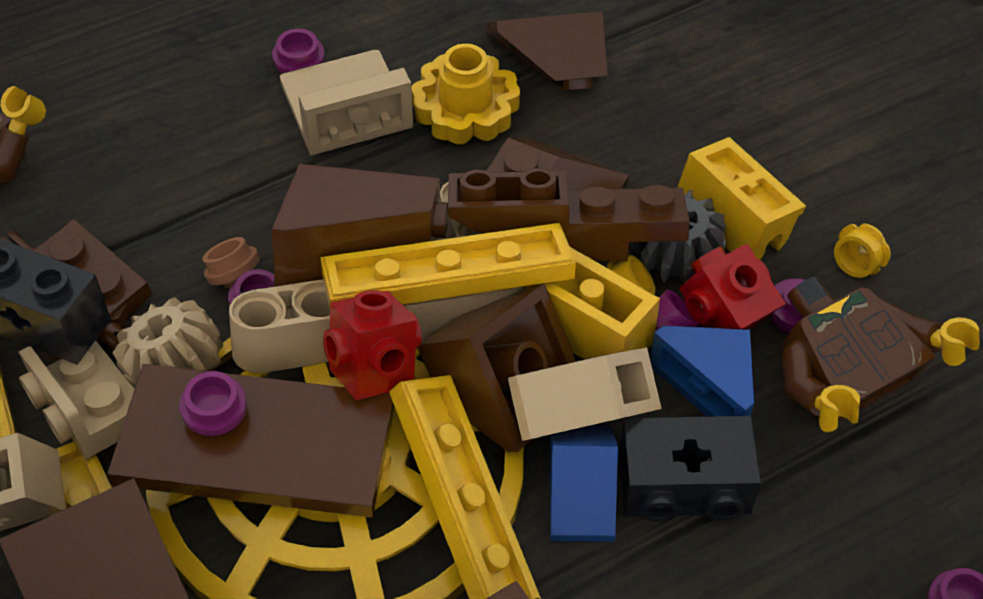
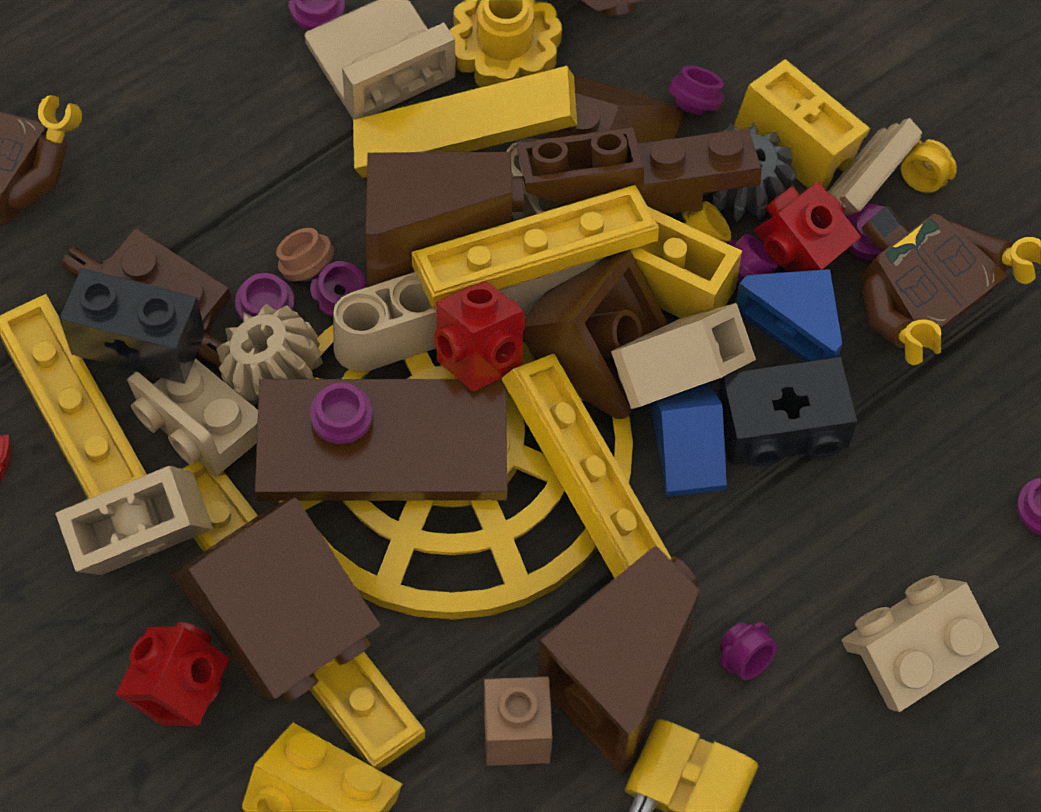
camera: 10 degrees left, 10 degrees up
none -> magenta plate [235,273,295,322]
none -> yellow tile [353,66,577,178]
none -> magenta plate [668,66,724,115]
none -> tan tile [828,118,923,216]

